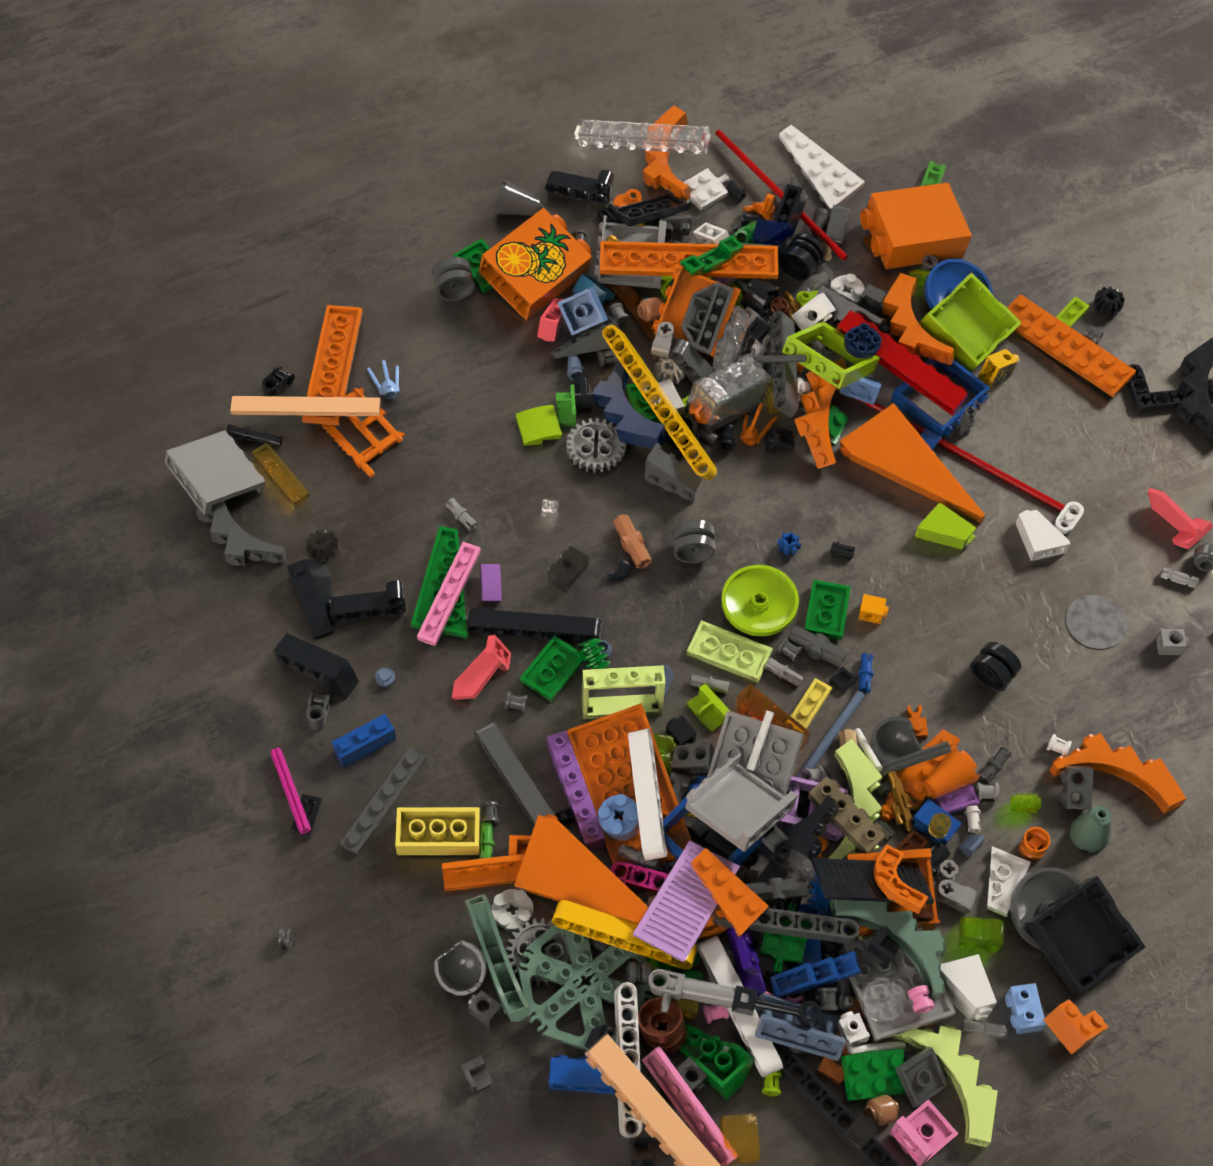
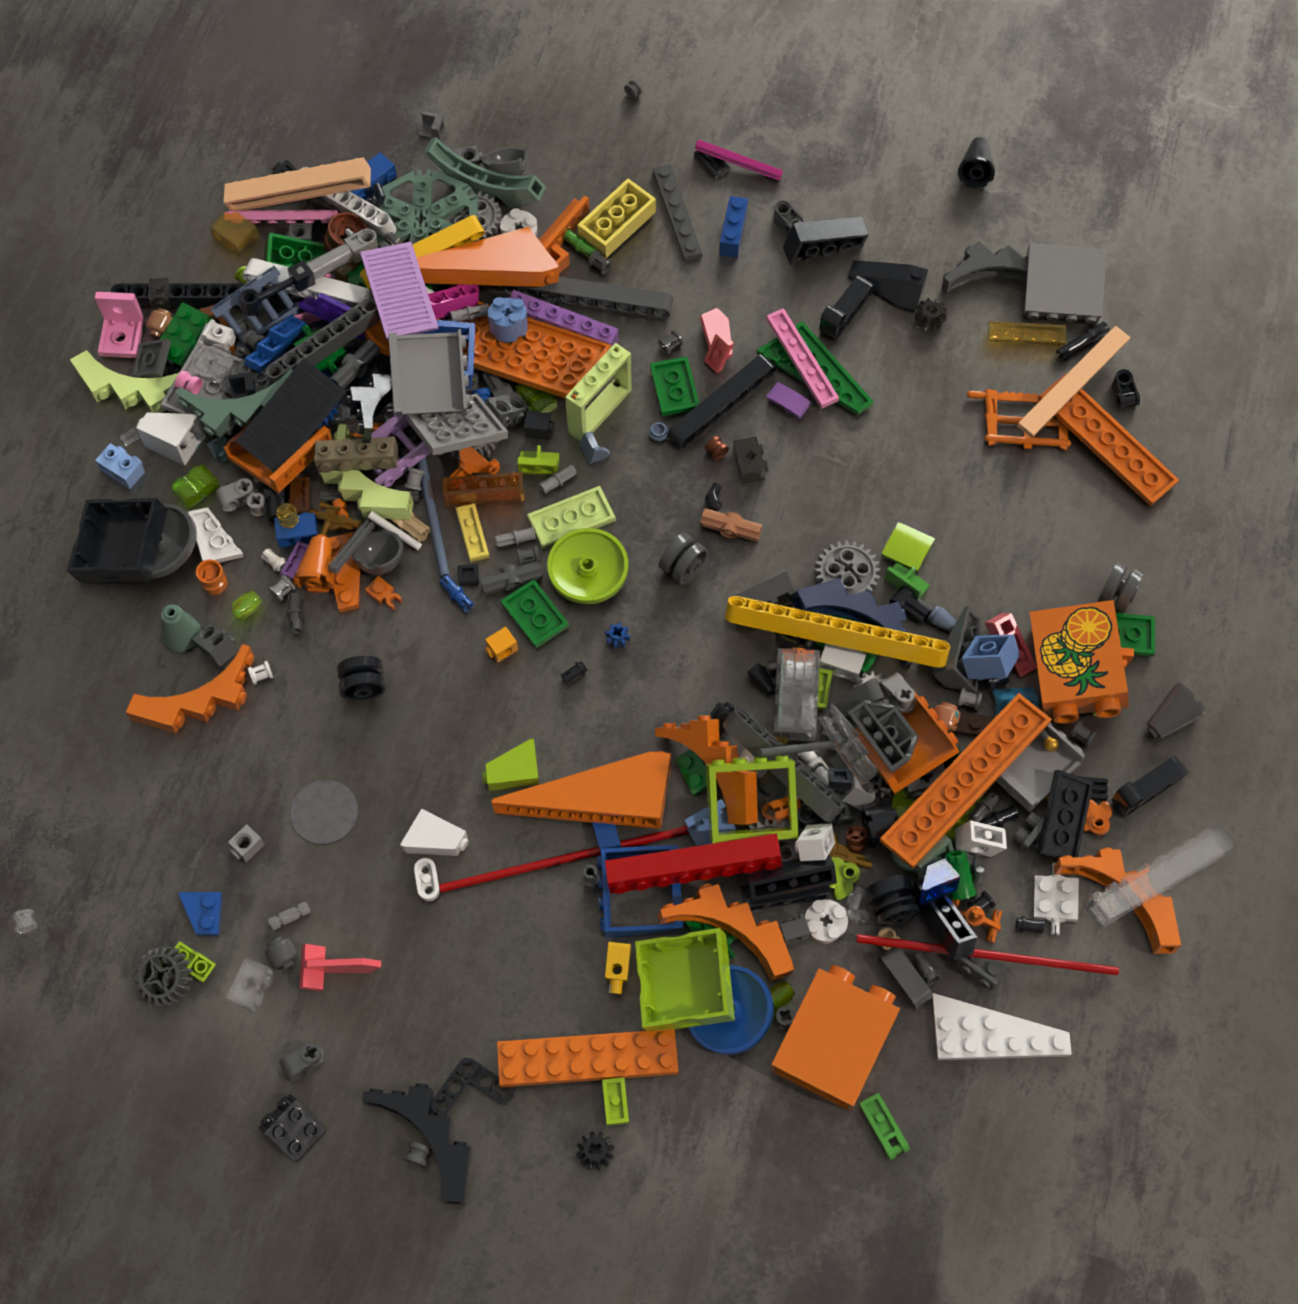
camera: 135 degrees right, 5 degrees up
light blue plant [367,360,400,399] -> none
sand blue plate [375,668,395,687] -> none
light grey pin [445,498,478,532] -> none
clear wheel [541,498,559,519] -> none
green piece [577,638,612,682] -> none
white beam [628,728,667,861] -> none
green slope [680,235,744,275] -> none
orange wing [690,848,769,938] -> none
orange plant [740,403,777,446] -> none
white bar [746,710,774,771] -> none
dark grey bush [760,825,788,853] -> none
dark blue tile [844,323,882,359] -> none
orange plate [873,844,928,914] -> none
sand blue slope [958,835,985,858] -> none
orange brick [1043,999,1108,1055] -> none
dark grey wheel [1083,325,1104,344] -> none
none -> copper wheel [705,436,730,461]
none -> black cone [958,137,995,188]

